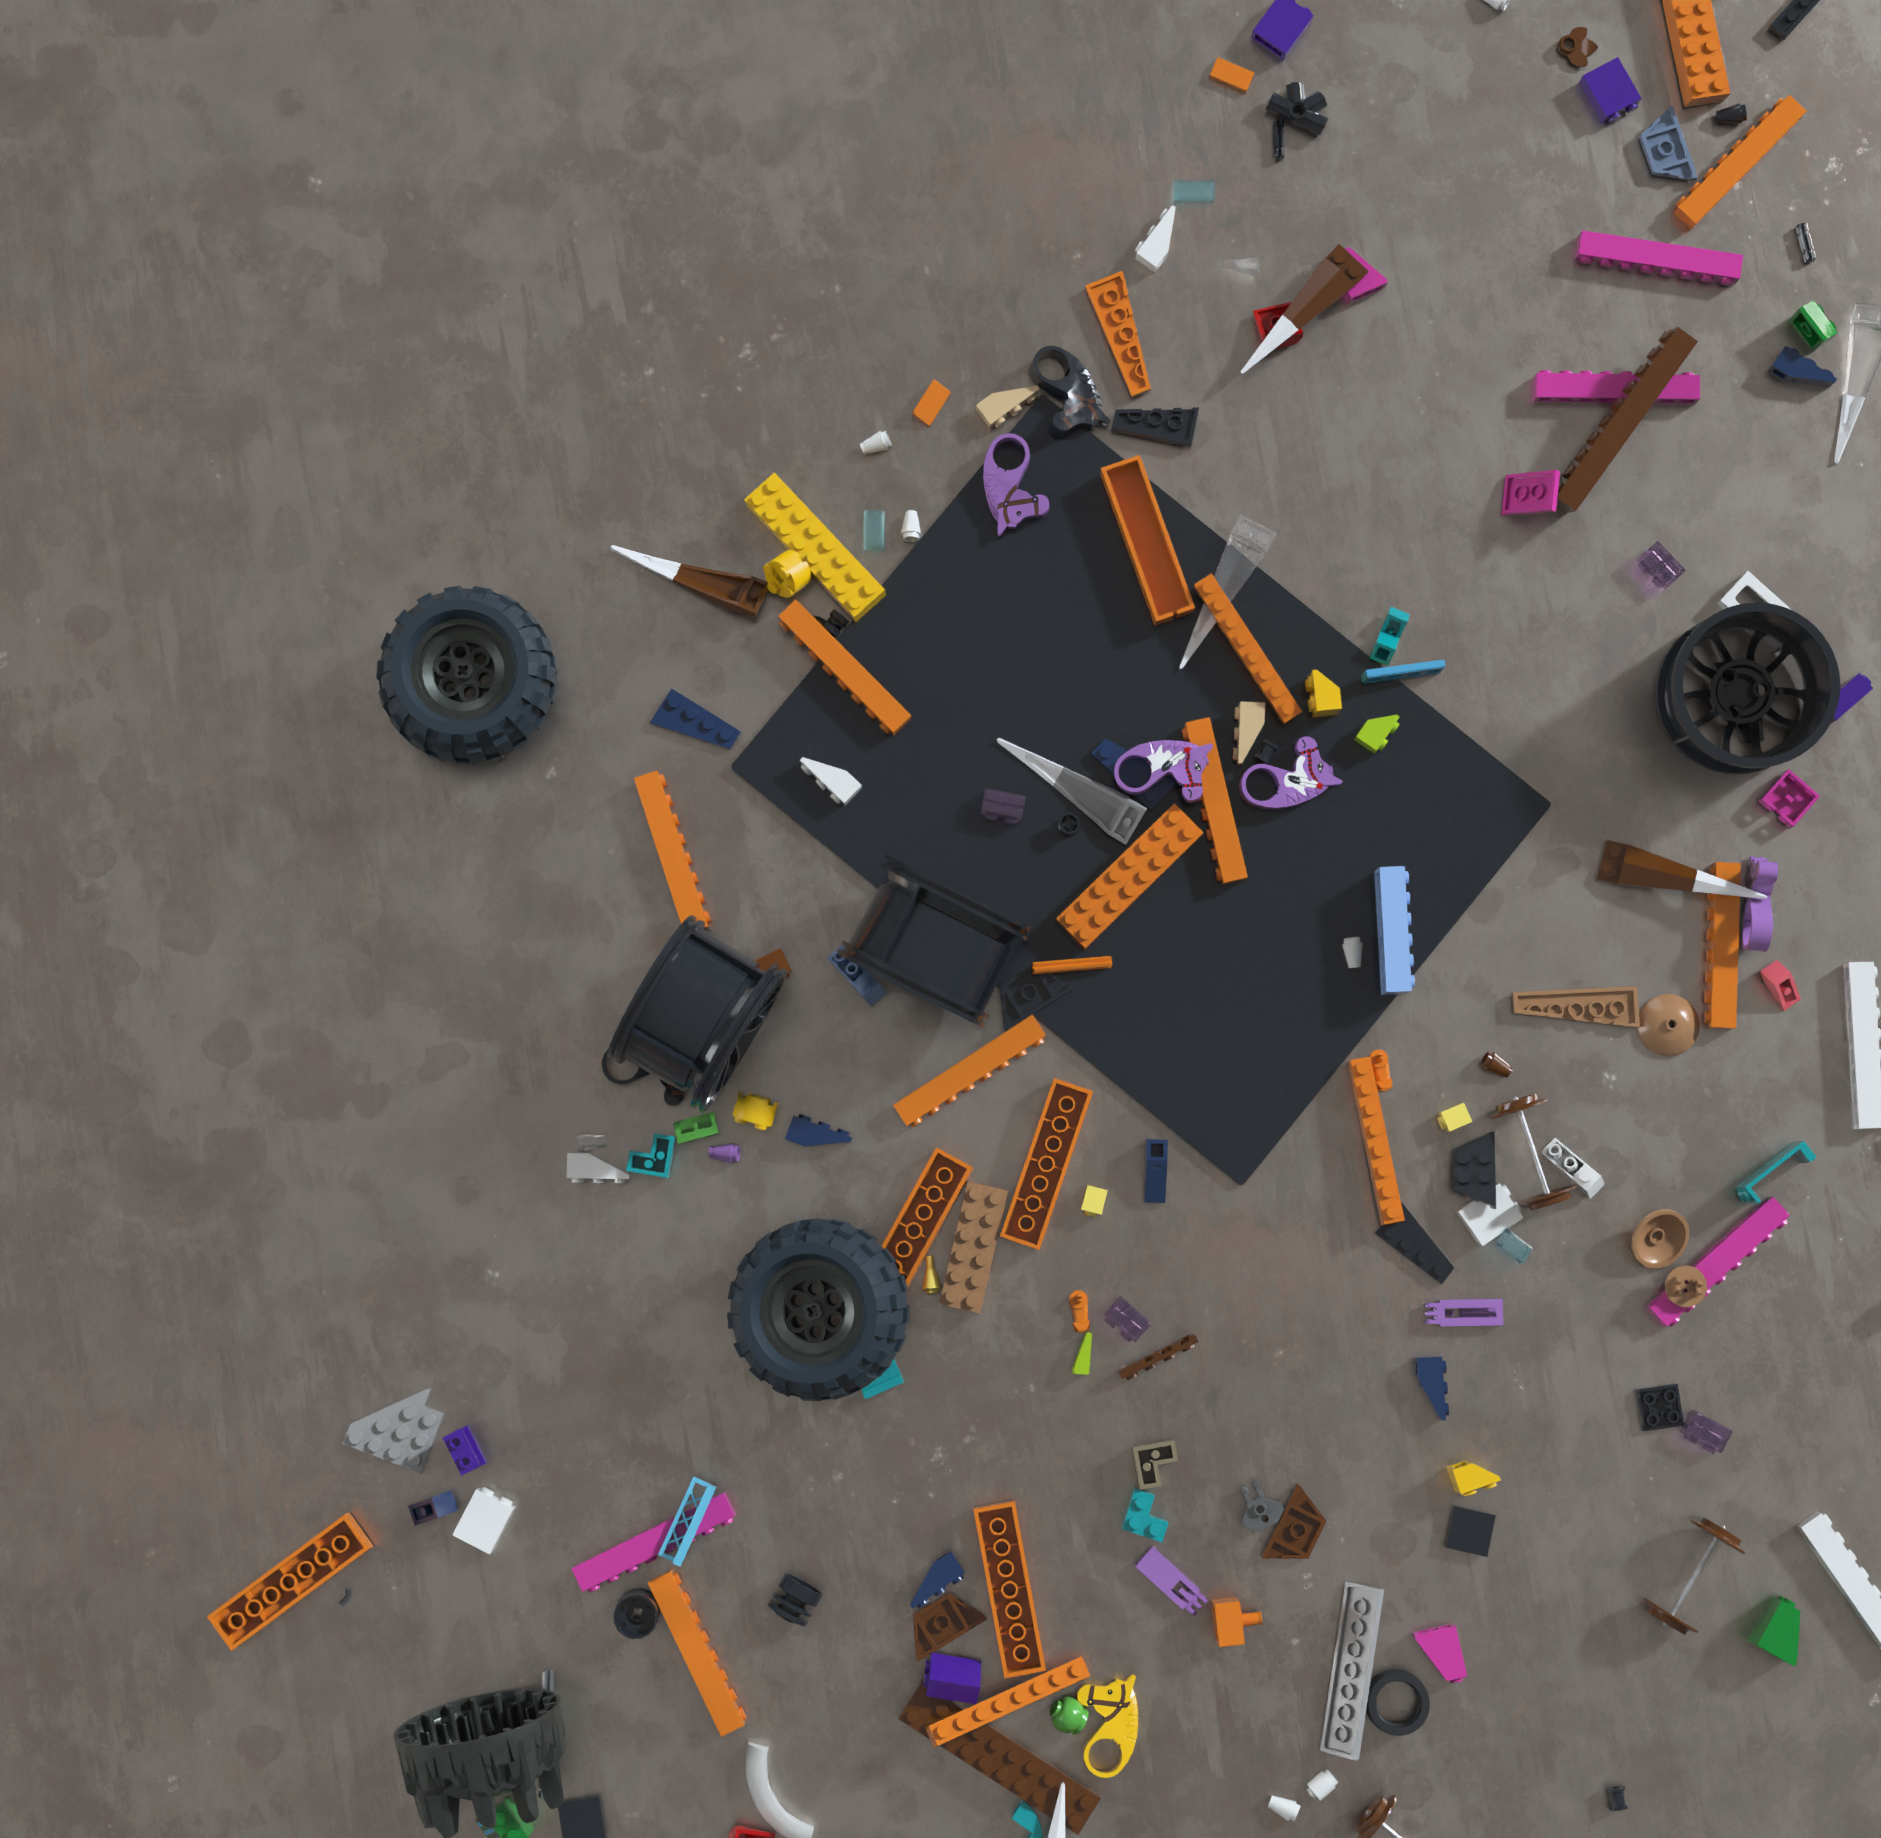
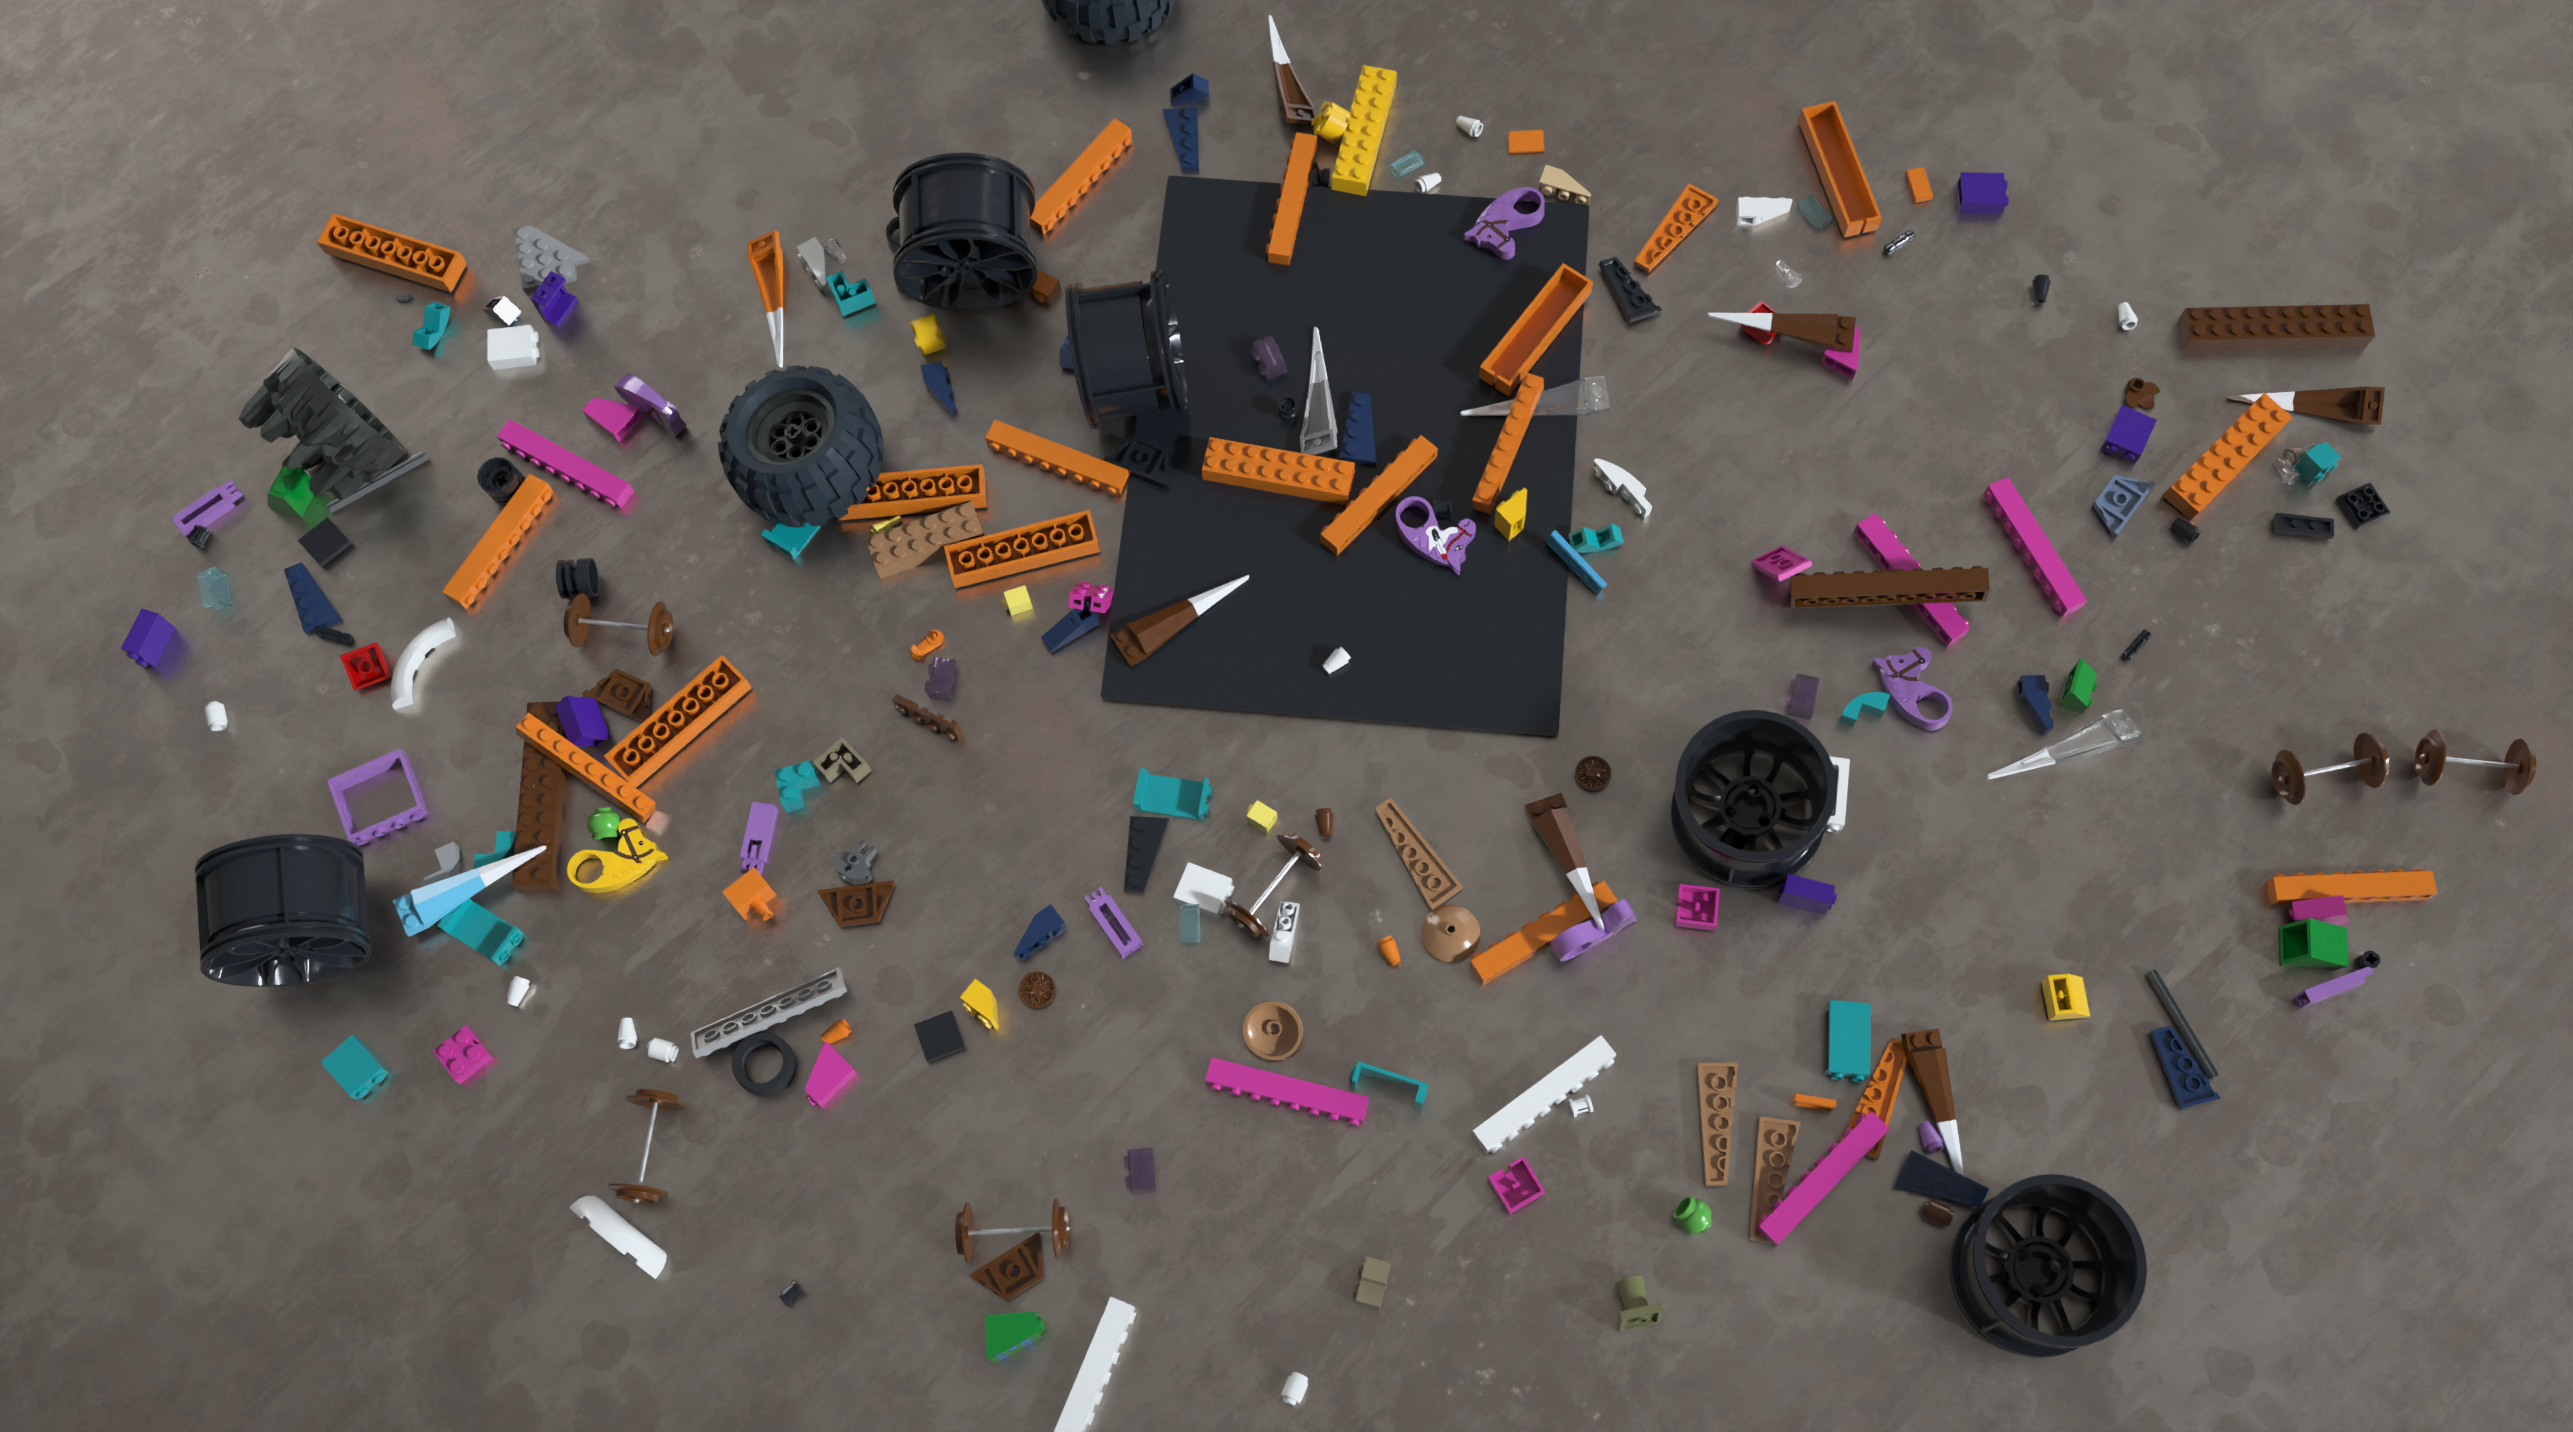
camera: 60 degrees right, 15 degrees down
medium azure fence [658,1477,717,1567] -> none
bright green hinge [673,1111,720,1144] -> none
medium lavender cone [709,1143,740,1164] -> none
white slope [800,757,862,805] -> none
dark blue slope [910,1550,965,1609] -> none
black animal [1029,346,1111,437] -> none
orange axle [1031,956,1112,975] -> none
lime slope [1072,1332,1092,1375] -> none
medium lavender animal [1114,740,1213,803] -> none
tan slope [1233,702,1265,766] -> none
black piece [1266,82,1329,135] -> none
orange brick [1347,1056,1405,1226] -> none
lime slope [1354,715,1400,753] -> none
orange piece [1370,1050,1392,1091] -> none
light blue brick [1374,866,1415,995] -> none
black wing [1453,1132,1496,1209] -> none
black tile [1635,1383,1685,1431] -> none
medium nougat plate [1664,1265,1707,1307] -> none
orange brick [1674,95,1807,229] -> none
coral slope [1760,960,1801,1011] -> none
none -> teal brick [413,301,450,350]
none -> reddish brown axle [564,593,673,656]
none -> dark pink slope [582,397,643,442]
none -> medium lavender animal [614,373,687,437]
none -> orange plate [747,230,783,368]
none -> orange cone [820,1019,852,1044]
none -> reddish brown wing [969,1232,1043,1301]
none -> reddish brown wheel [1018,971,1056,1008]
none -> dark pink piece [1068,582,1114,613]
none -> reddish brown plate [1110,575,1249,667]
none -> teal panel [1133,768,1212,821]
none -> dark blue slope [1170,73,1209,105]
none -> orange cone [1376,935,1401,966]
none -> reddish brown wheel [1575,756,1611,791]
none -> white slope [1592,458,1652,518]
none -> orange piece [1798,101,1882,238]
none -> teal brick [1838,692,1890,727]
none -> medium lavender animal [1872,647,1953,731]
none -> black cone [2032,275,2051,303]

